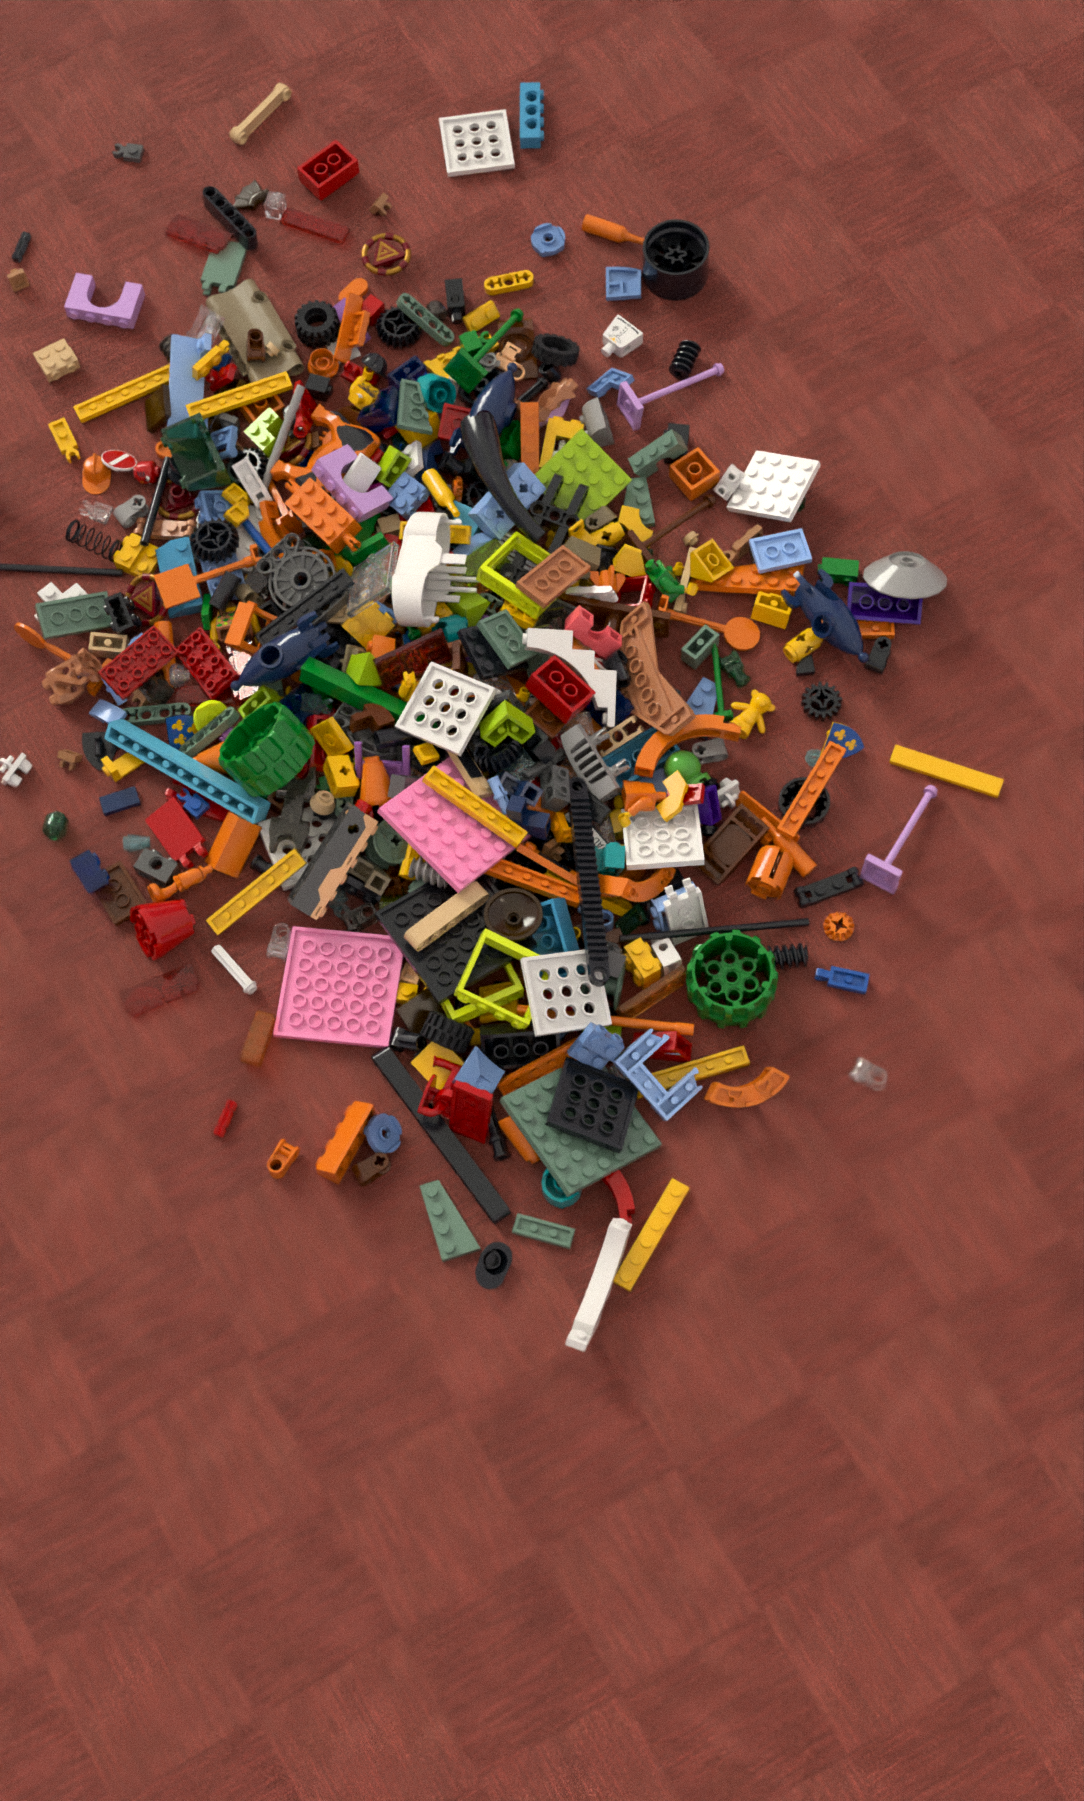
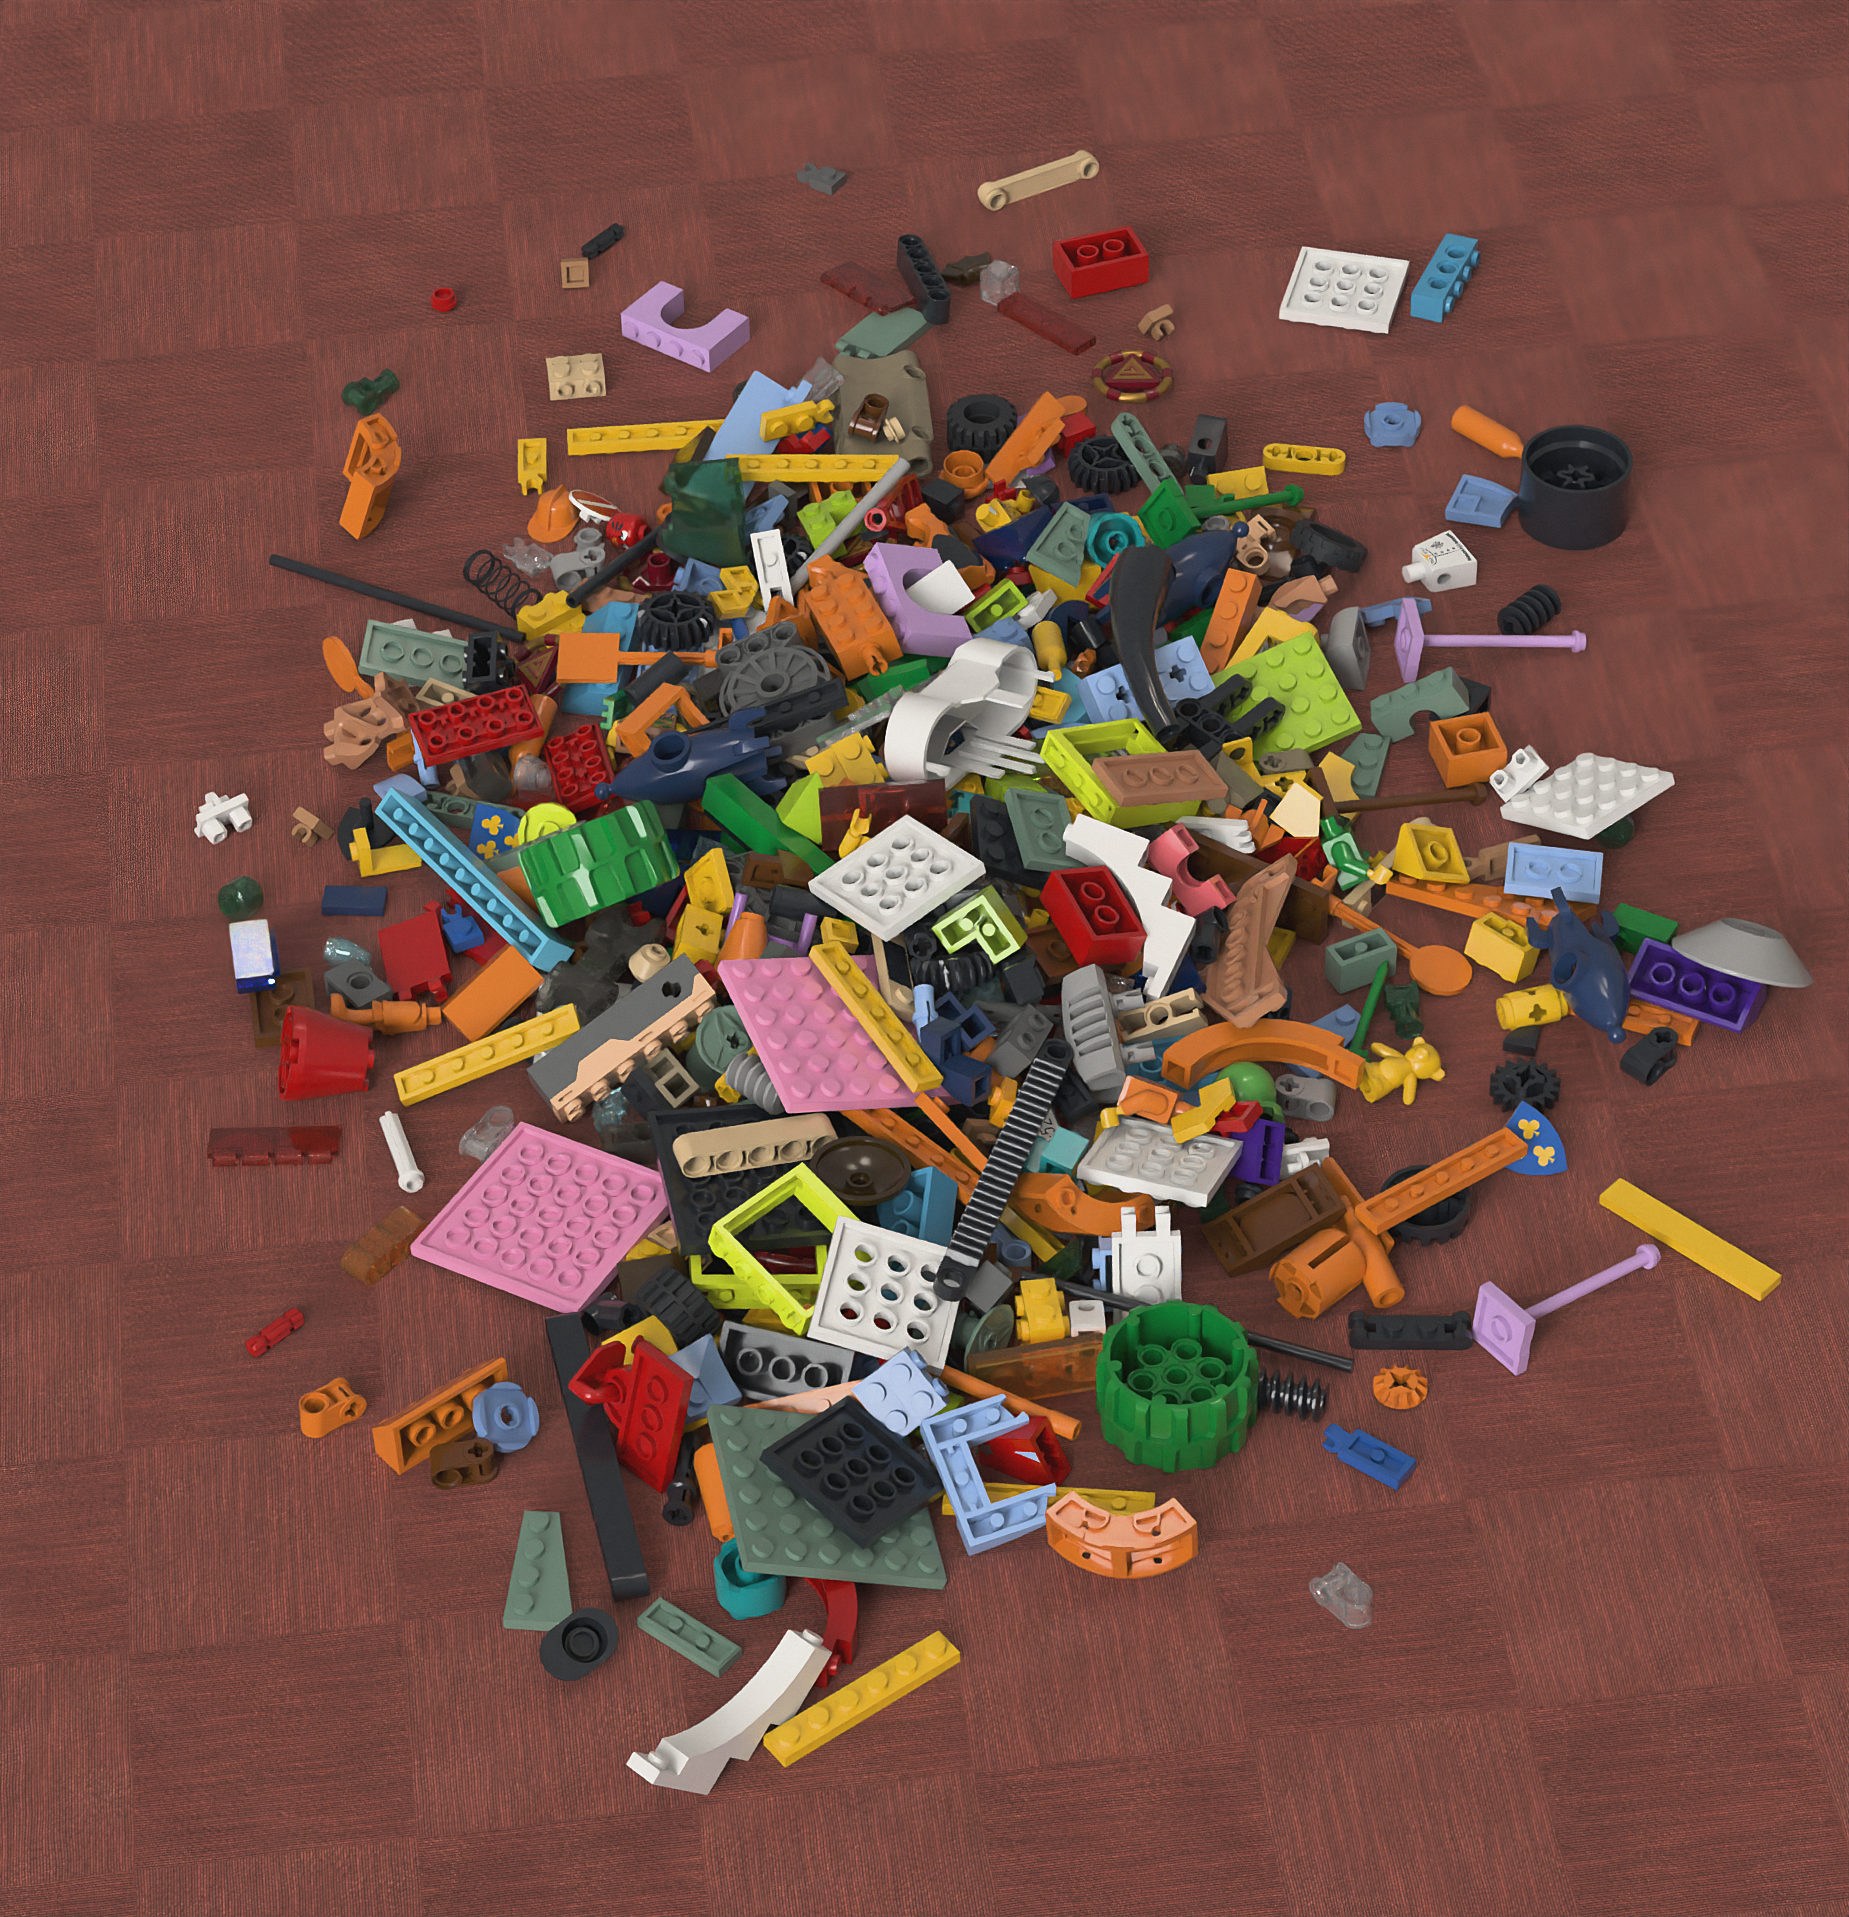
camera: 20 degrees right, 25 degrees down
none -> light grey plate [574,528,605,551]

